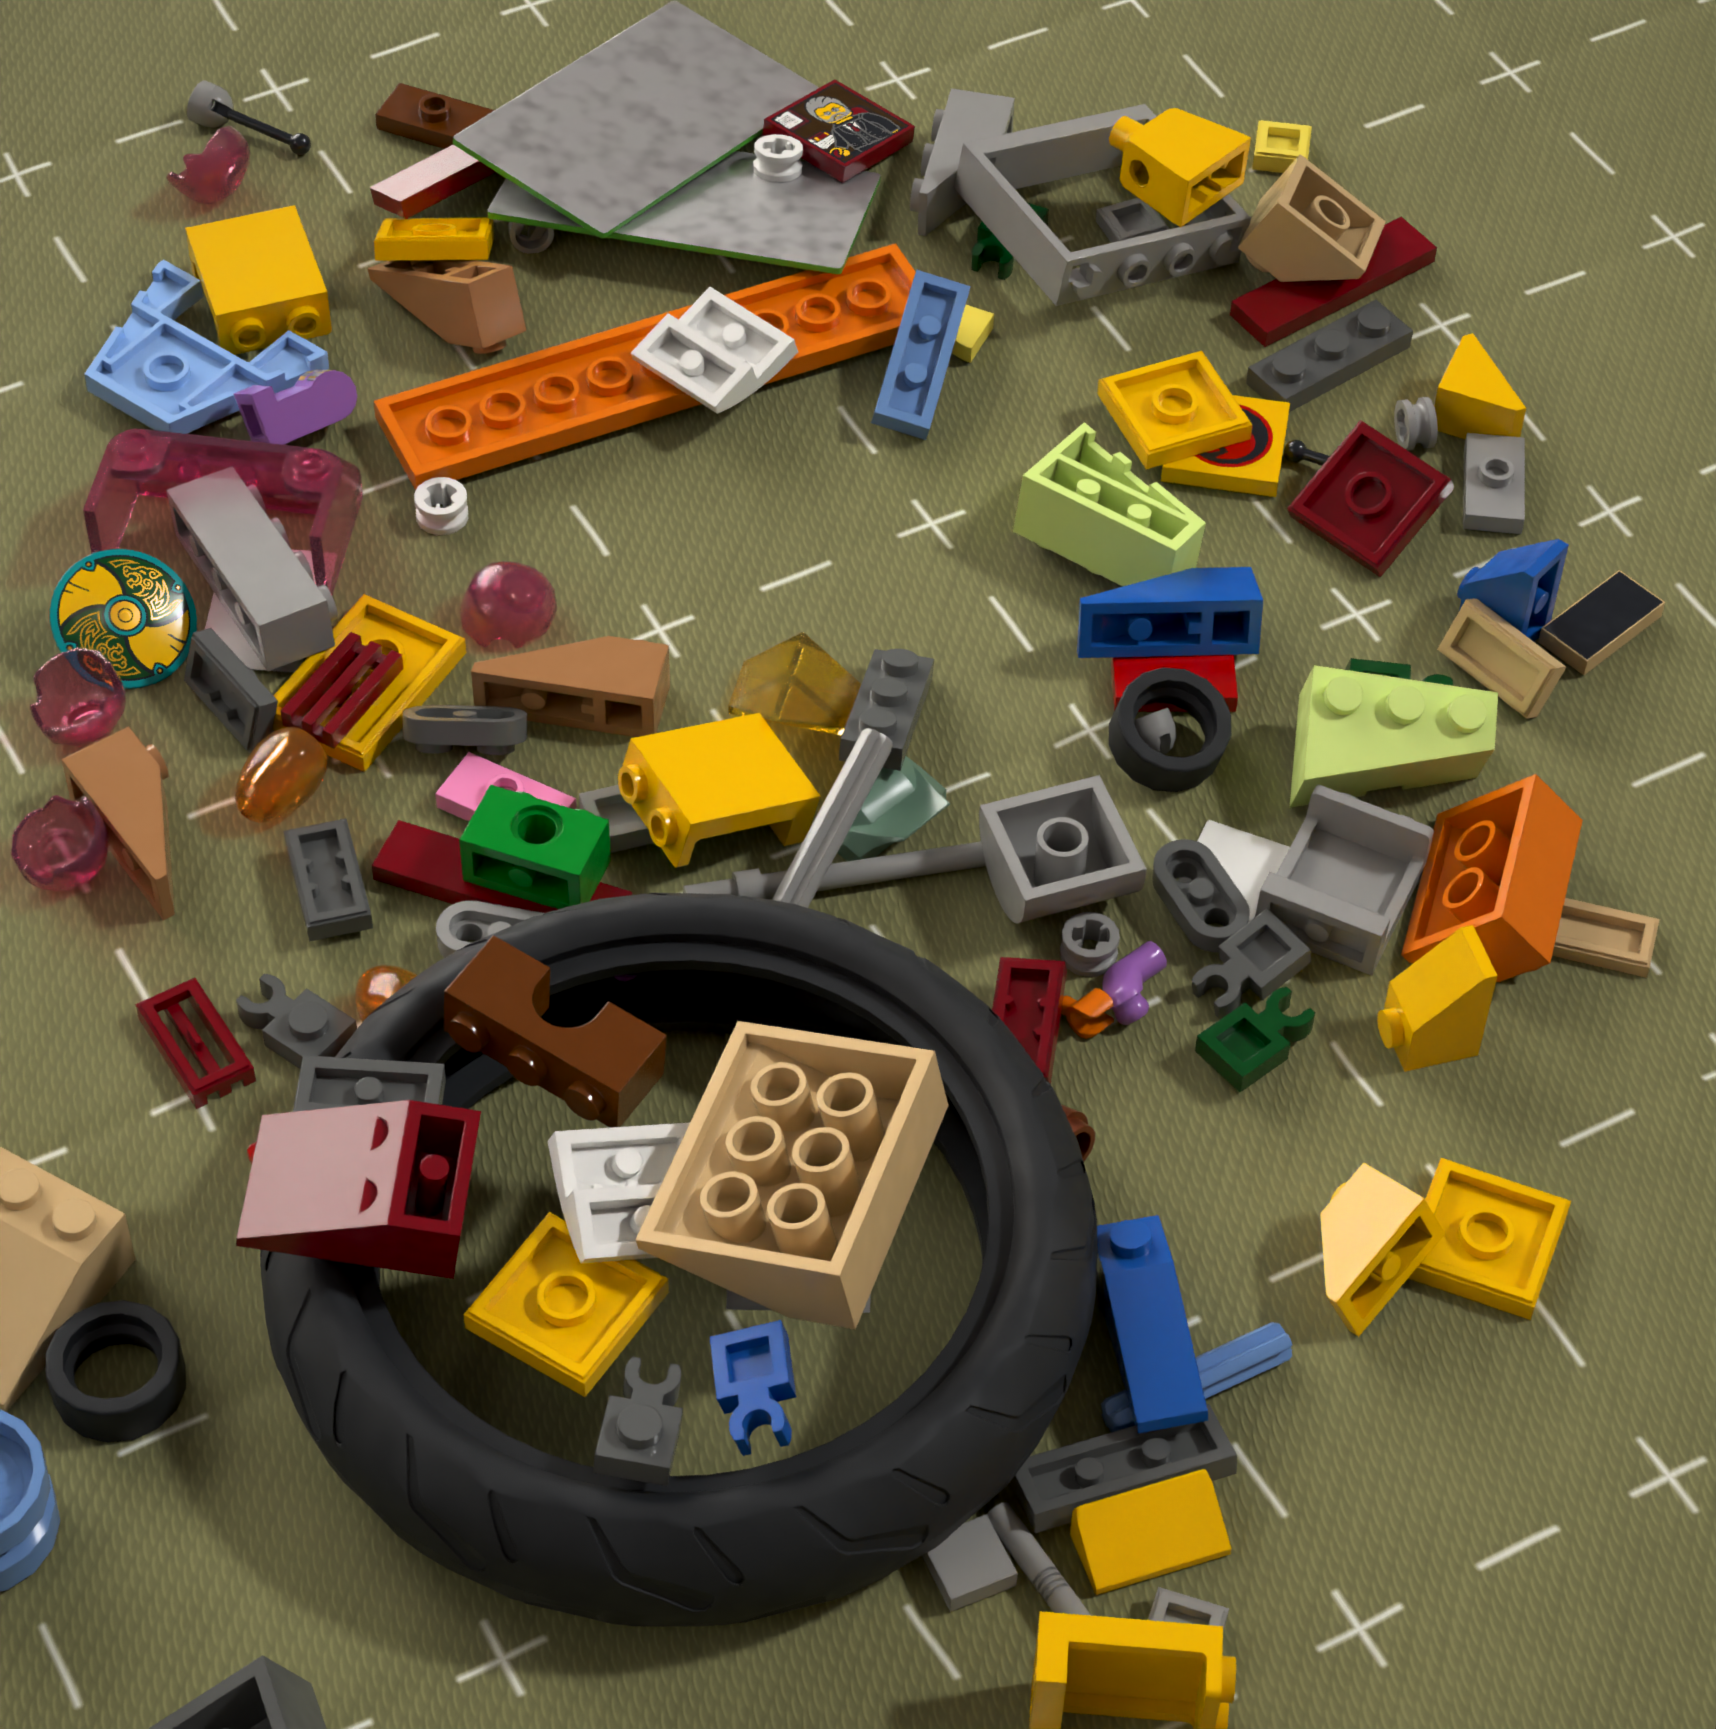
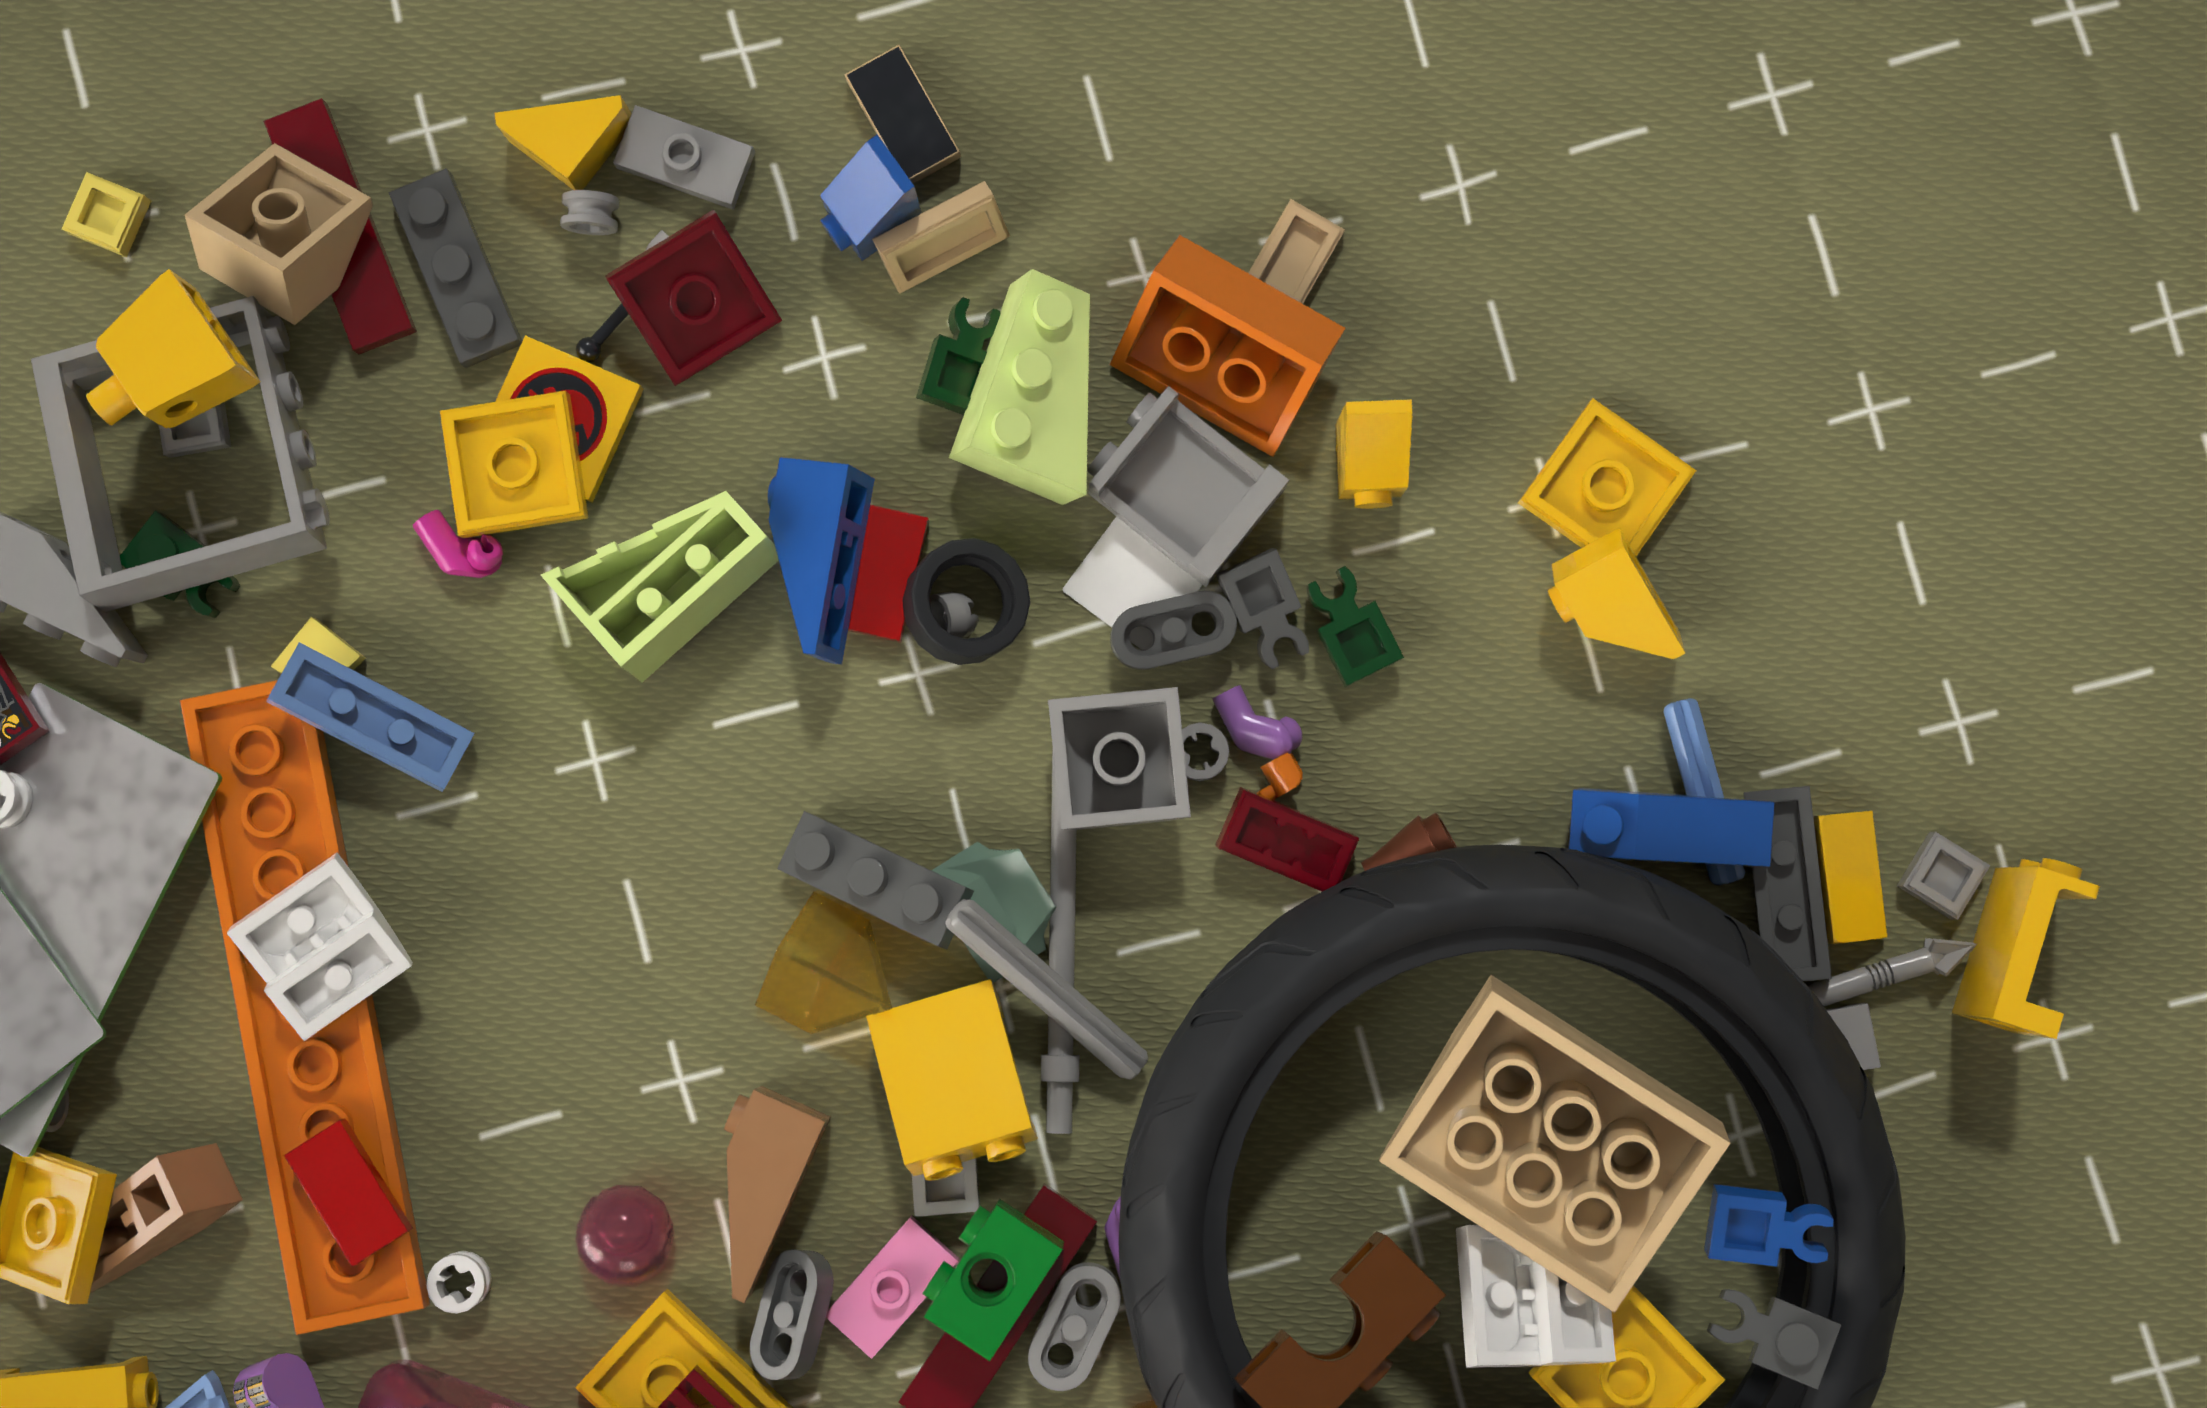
camera: 75 degrees left, 35 degrees up
none -> red tile [283,1118,413,1267]
none -> dark pink arm [413,510,503,578]

